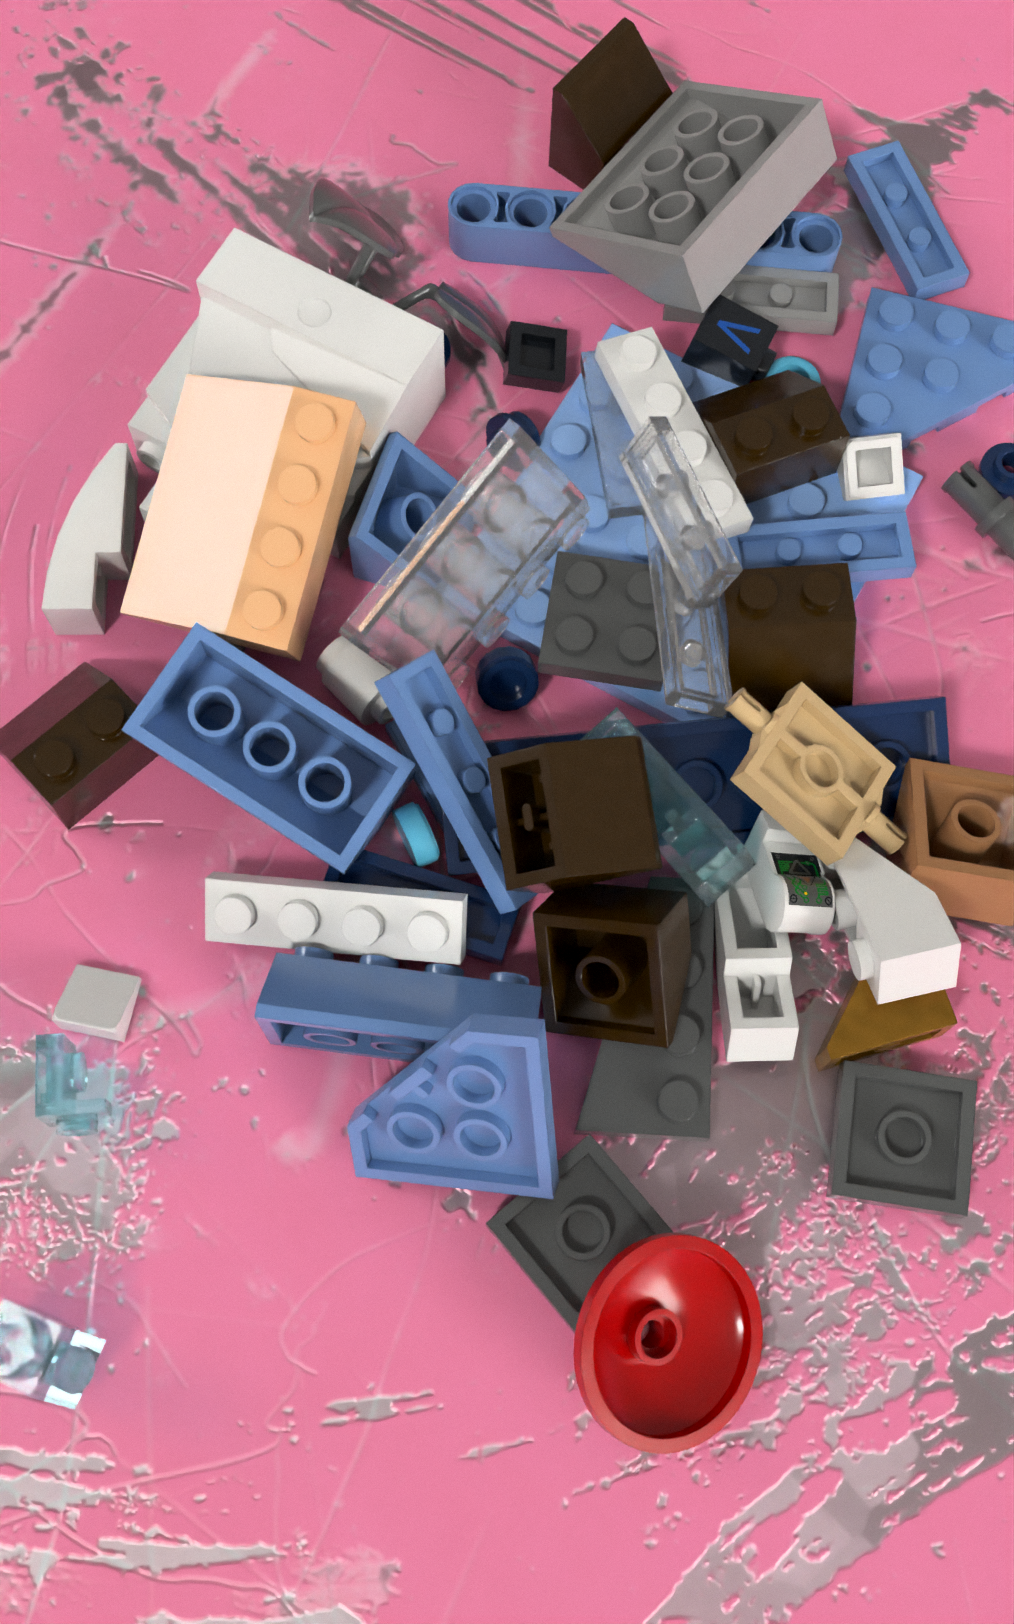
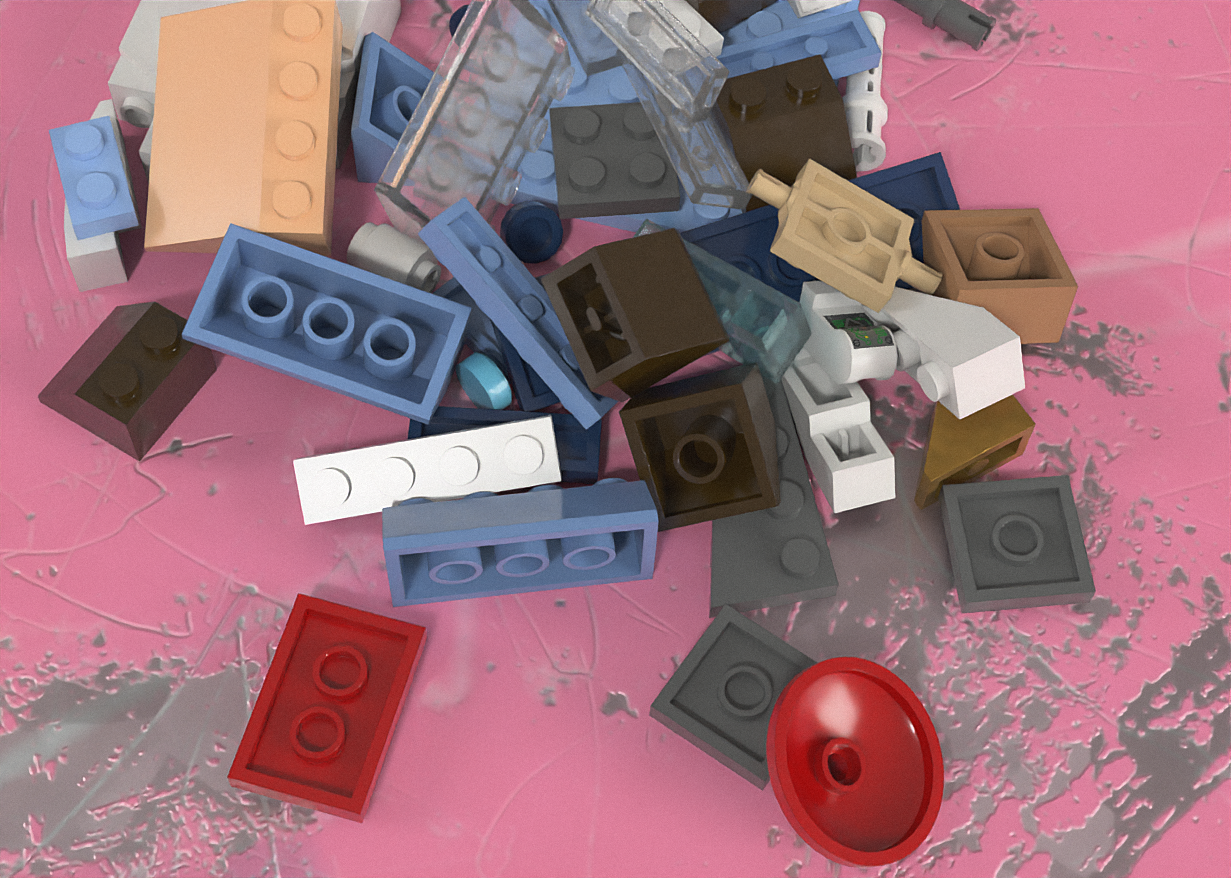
camera: 15 degrees left, 10 degrees down
clear light blue bracket [35,1033,116,1136] -> none
white slope [51,964,142,1042] -> none
medium blue plate [347,1013,559,1199] -> none
none -> light blue plate [49,116,139,240]
none -> red plate [227,593,427,823]
none -> white pin [842,11,888,172]

